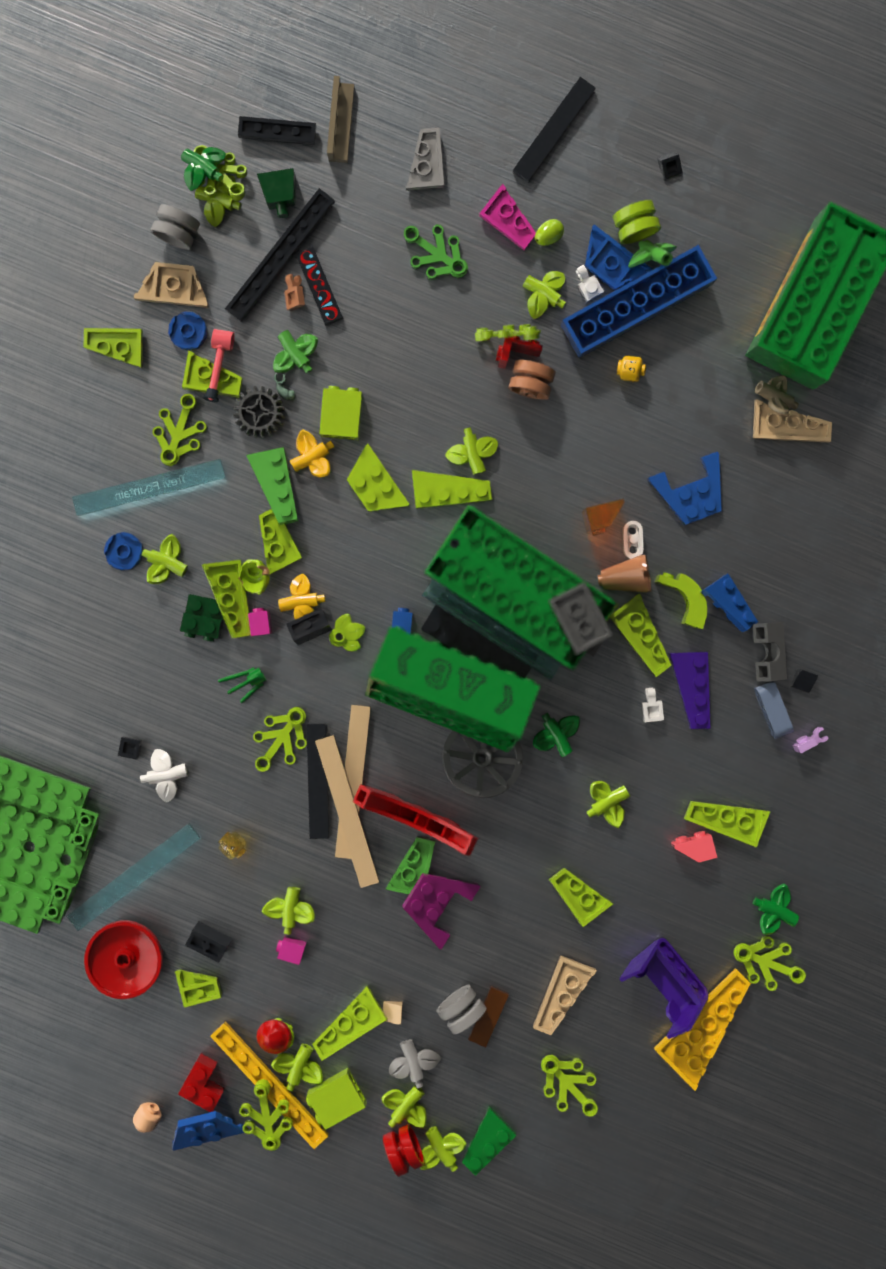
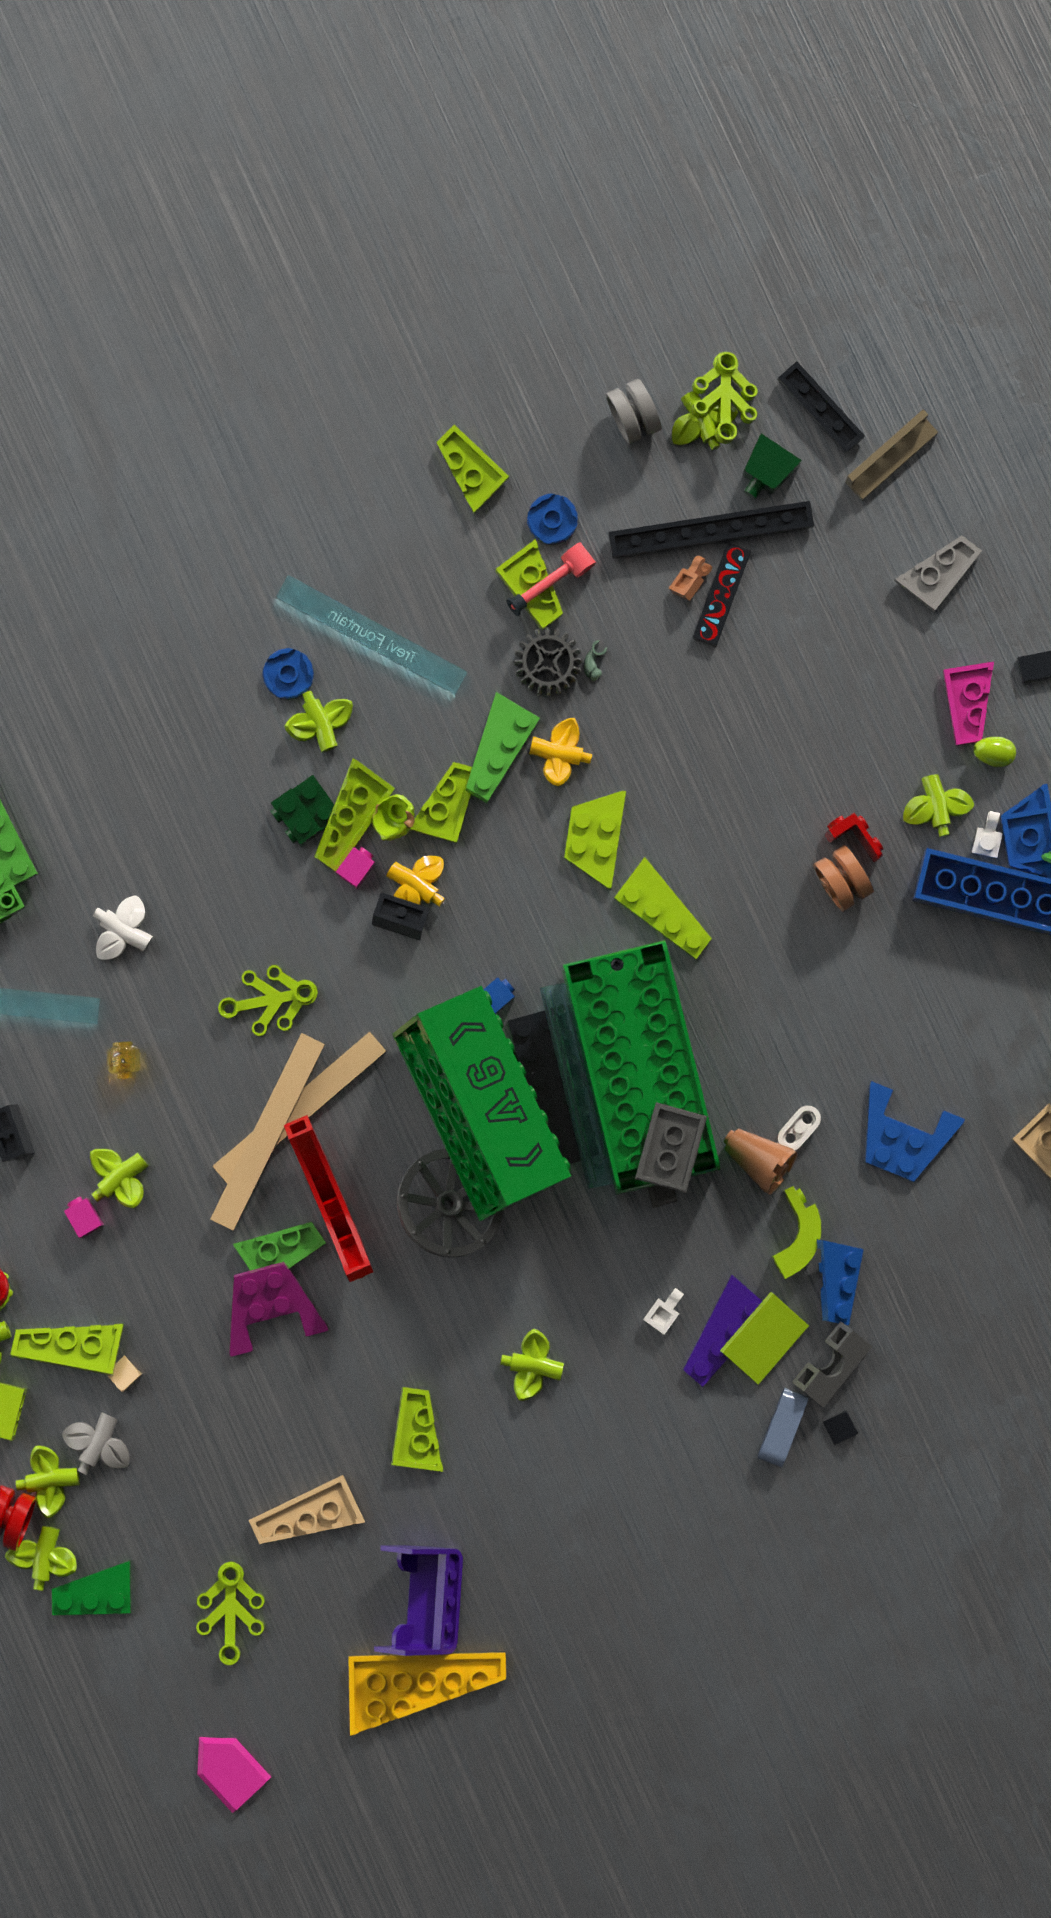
camera: 40 degrees right, 5 degrees down
black plate [118,737,142,760] -> none
tan wing [134,262,209,308] -> none
lime plant [152,394,207,466] -> none
green plant [181,147,226,191] -> none
green plant [218,667,266,703] -> none
bright green plant [273,330,318,374] -> none
black tile [306,723,329,839] -> none
lime brick [319,386,363,441] -> none
lime plate [329,614,366,652] -> none
bright green plant [404,224,468,280] -> none
light grey wheel [436,985,486,1034] -> none
lime plant [445,427,498,475] -> none
reddish brown tile [468,986,509,1048] -> none
lime plant [475,324,541,341] -> none
green plant [533,712,580,757] -> none
clear orange slope [582,499,625,536] -> none
lime wing [609,593,671,677] -> none
yellow head [617,356,646,382] -> none
coral slope [671,831,718,862] -> none
lime wing [684,801,770,848] -> none
lime plant [733,935,806,991] -> none
green plant [753,884,799,935] -> none
lavender plate [792,727,829,753] -> none
none -> dark pink tile [197,1737,271,1813]
none -> lime tile [720,1292,809,1385]

